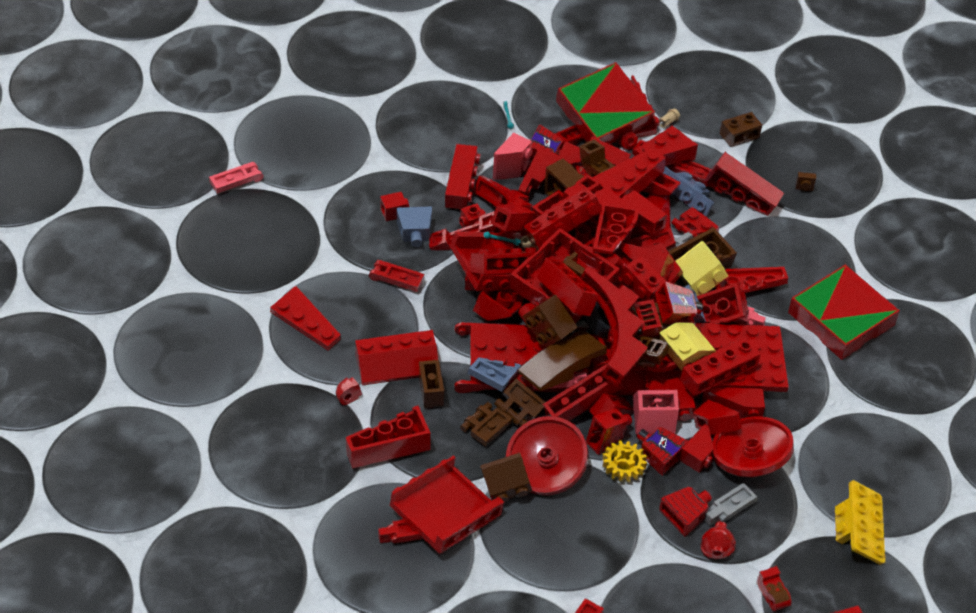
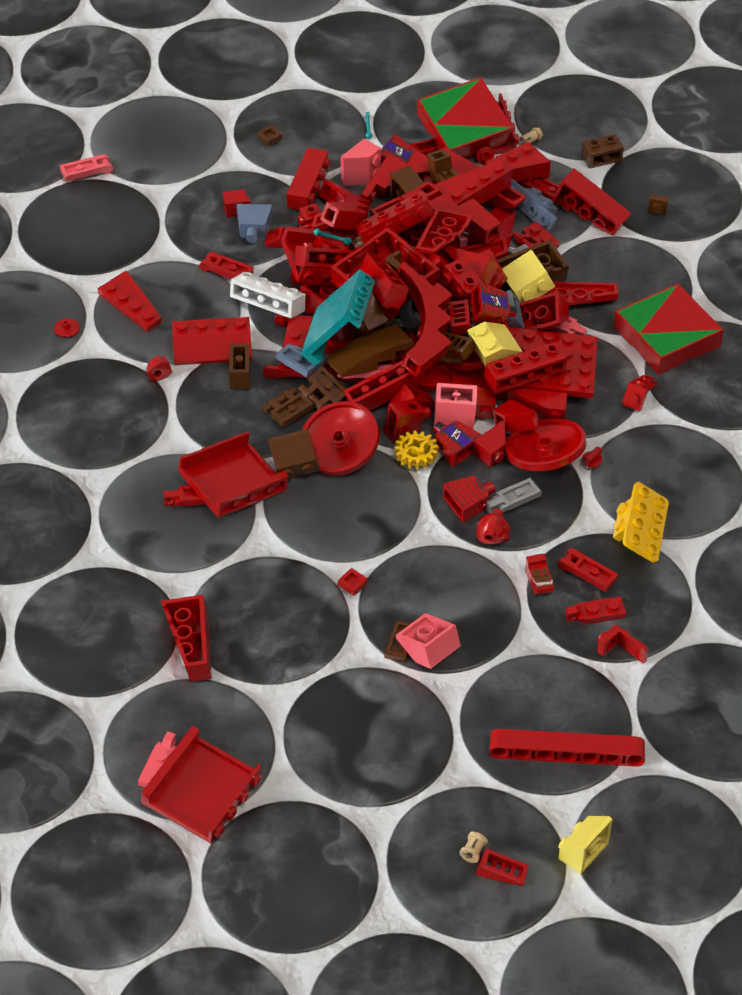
camera: 10 degrees right, 0 degrees up
red wedge [346,405,431,469] -> none
none -> red piece [53,318,80,338]
none -> white brick [230,272,306,318]
none -> reddish brown plate [257,125,282,147]
none -> teal panel [301,269,375,366]
none -> red plate [557,548,618,592]
none -> red plate [582,447,602,468]
none -> red bracket [622,375,658,411]

